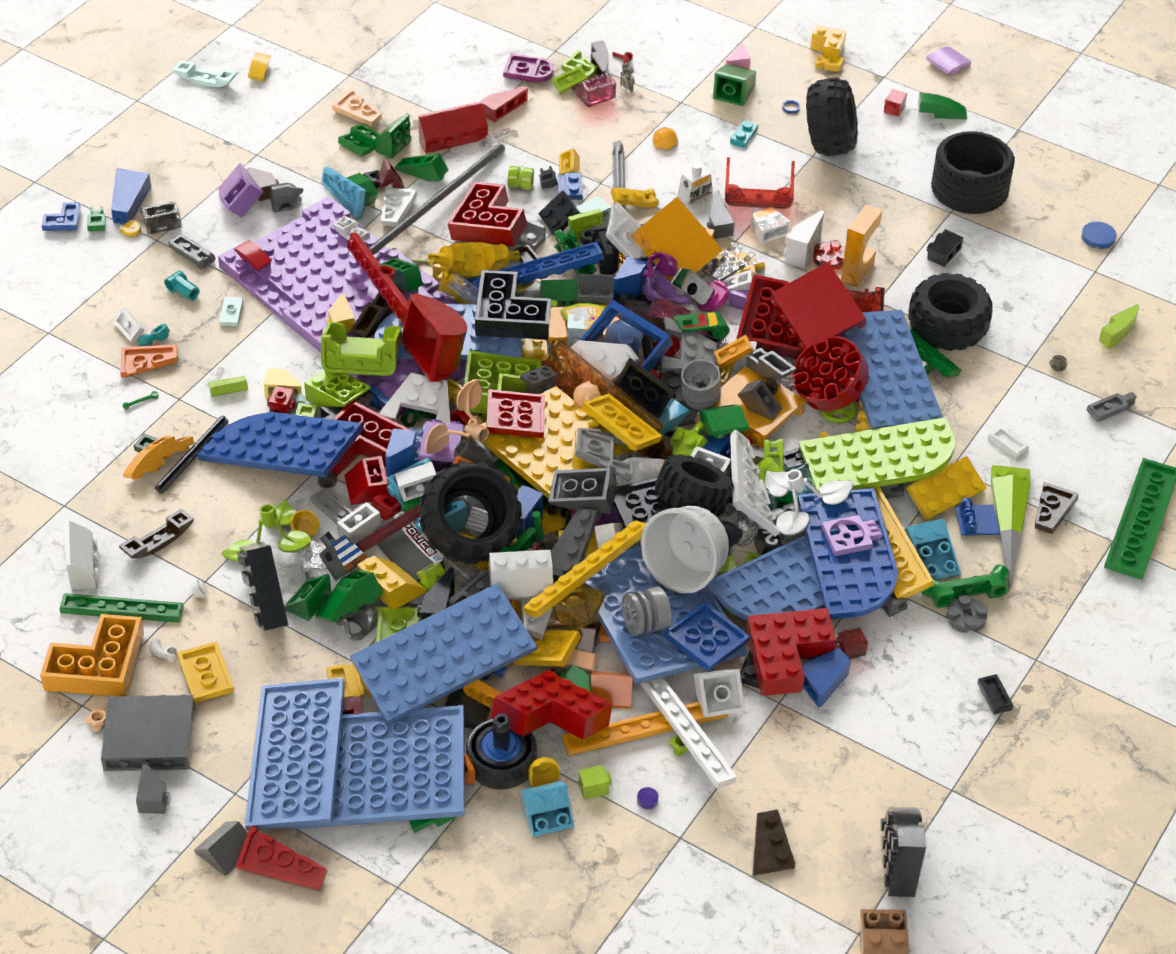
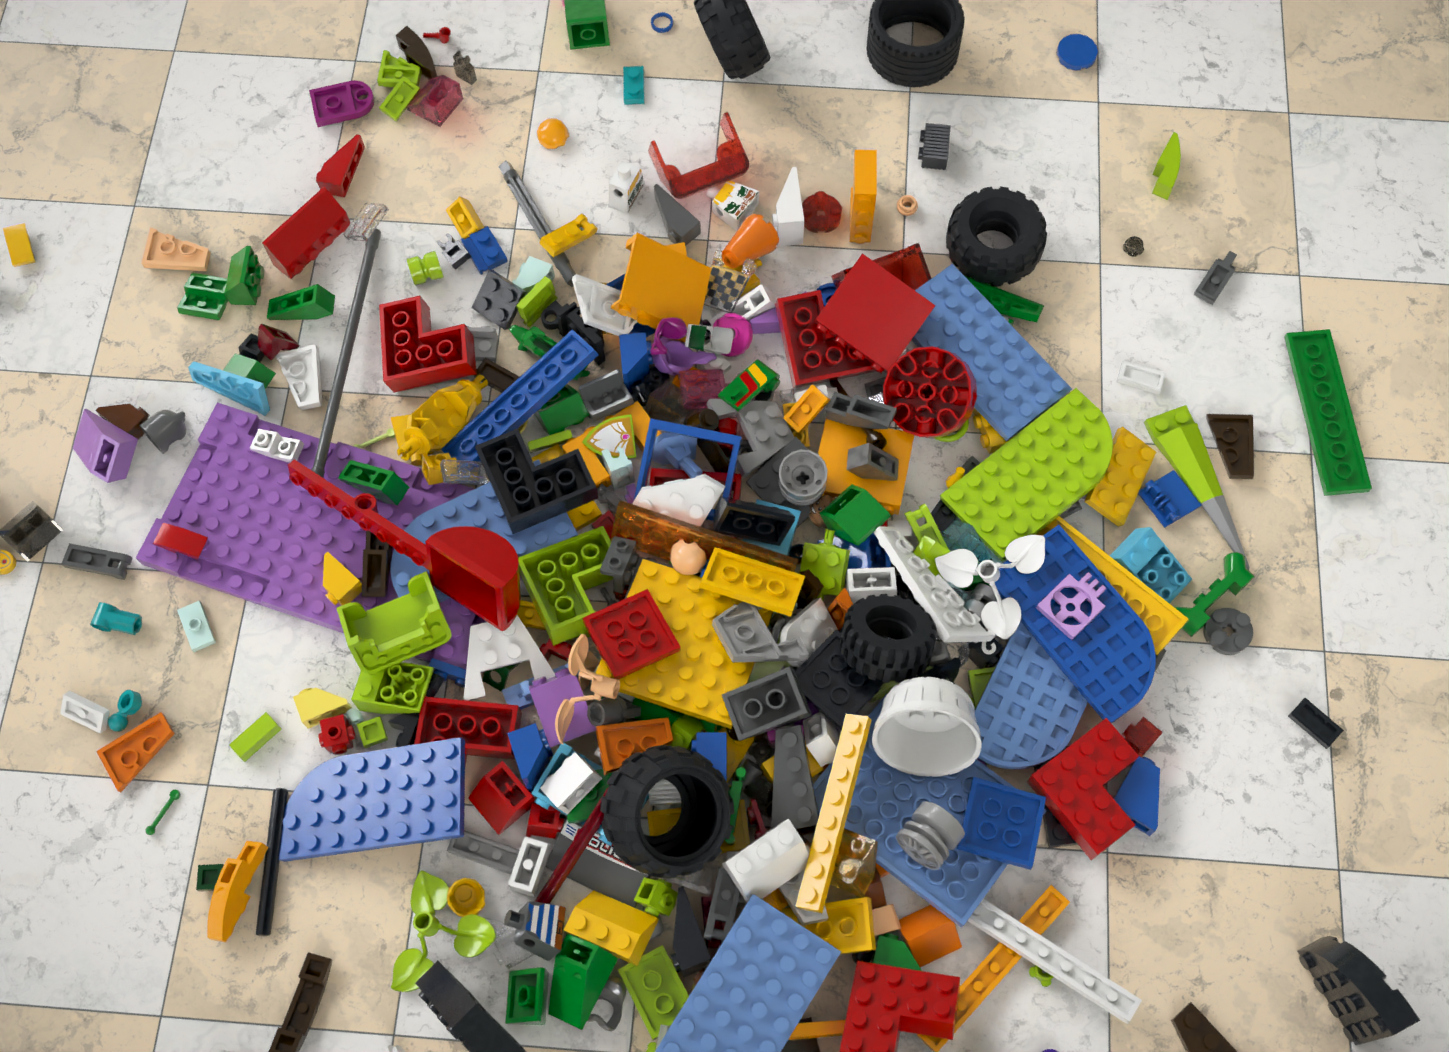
camera: 25 degrees left, 20 degrees up
white slope [694,669,745,717] -> none
none -> orange cone [722,214,779,268]
none -> light nougat plate [897,195,918,216]

